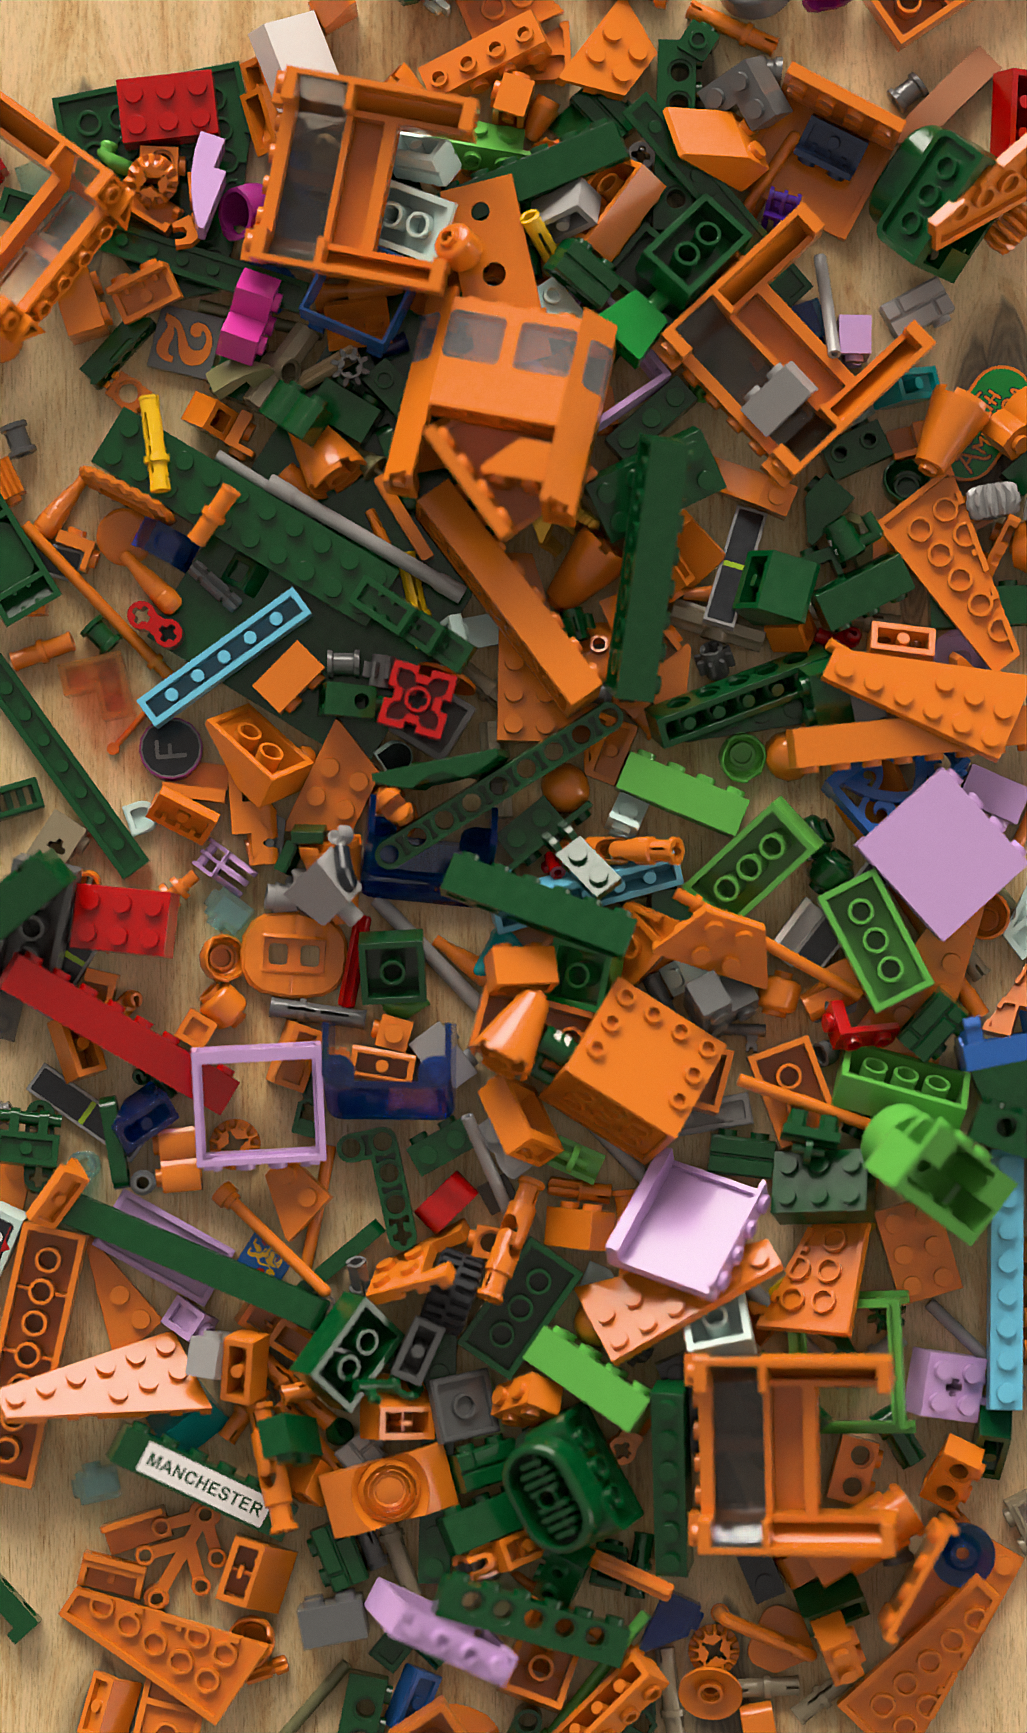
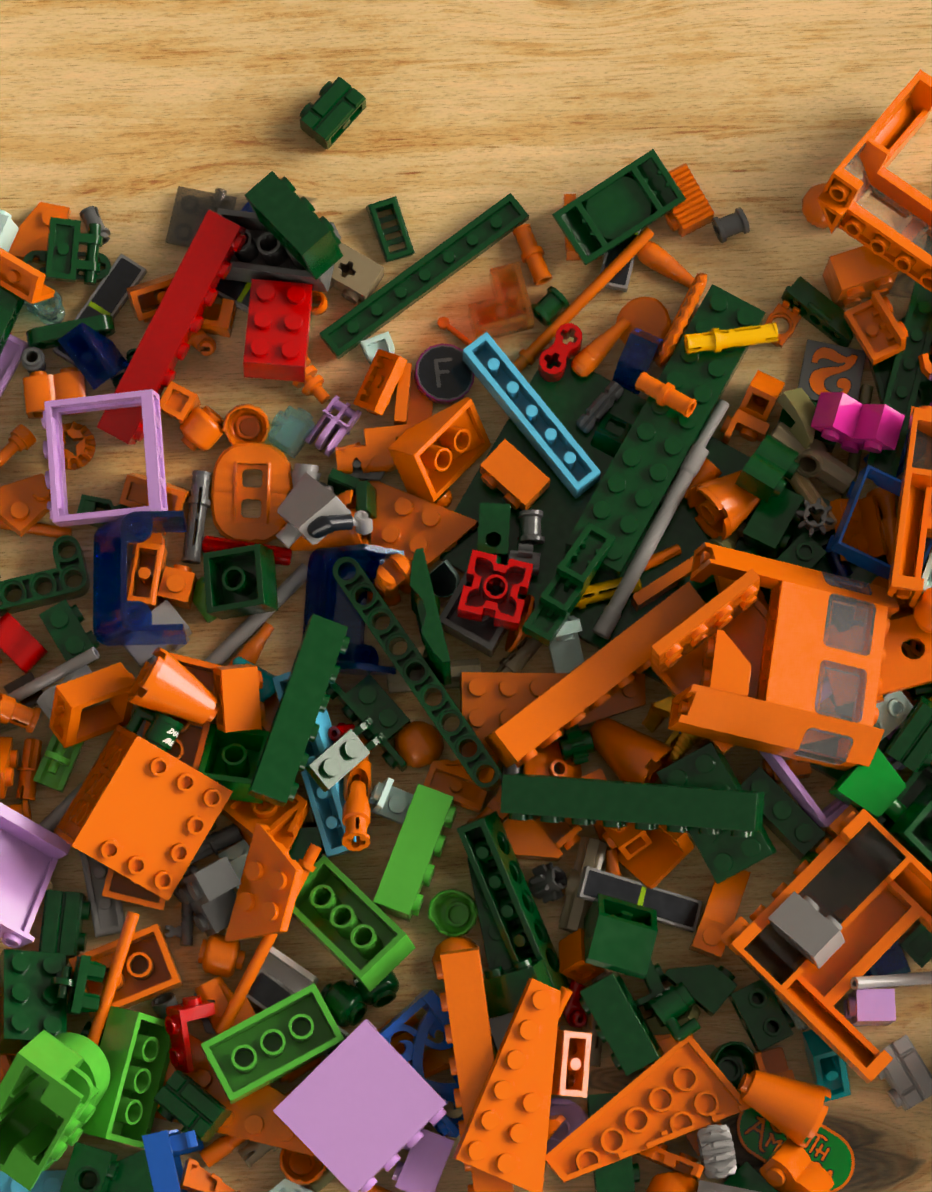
camera: 85 degrees right, 10 degrees down
orange bracket [55,526,101,574] -> none

